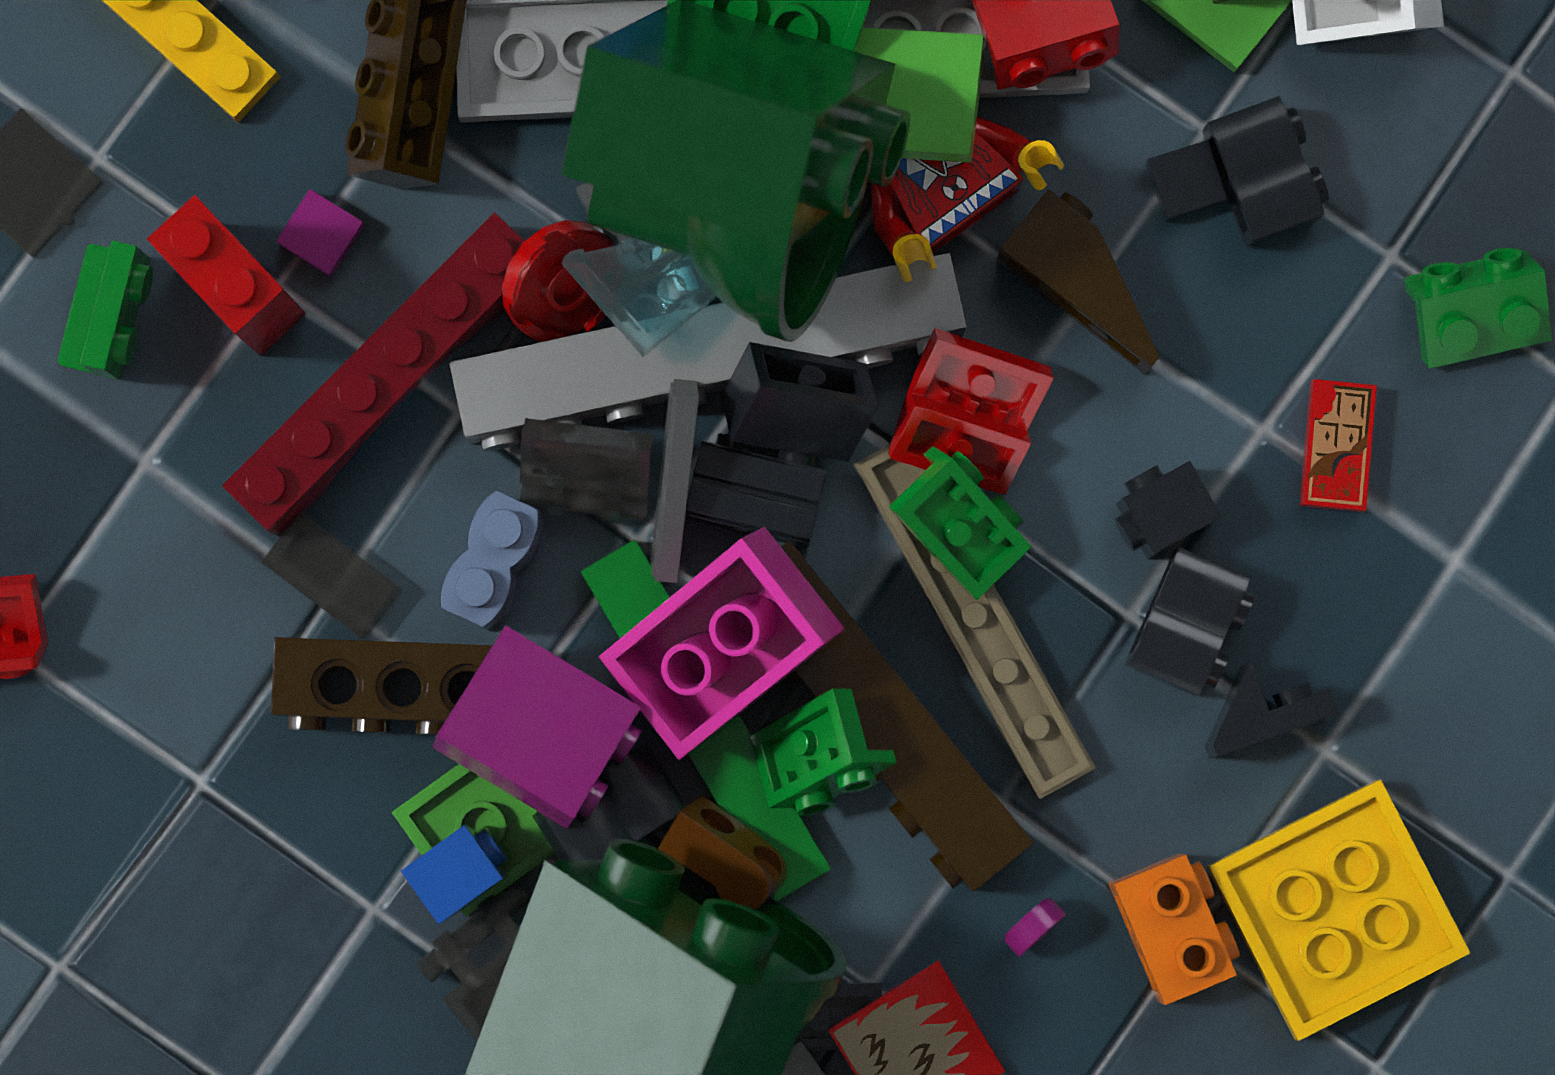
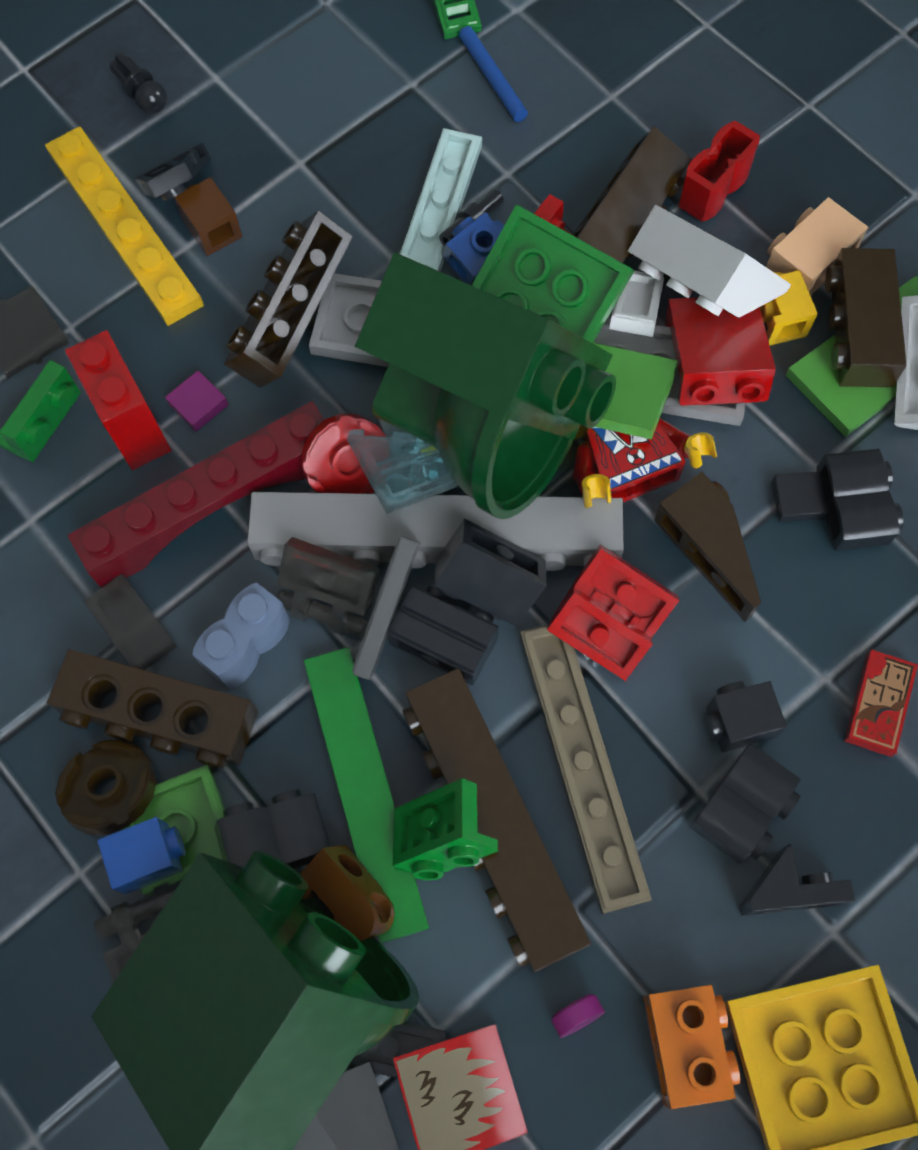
camera: 15 degrees right, 15 degrees down
magenta brick [433,625,641,829] -> none
dark pink brick [598,527,845,760] -> none
green bracket [888,446,1032,600] -> none
none -> dark brown tile [55,739,157,835]

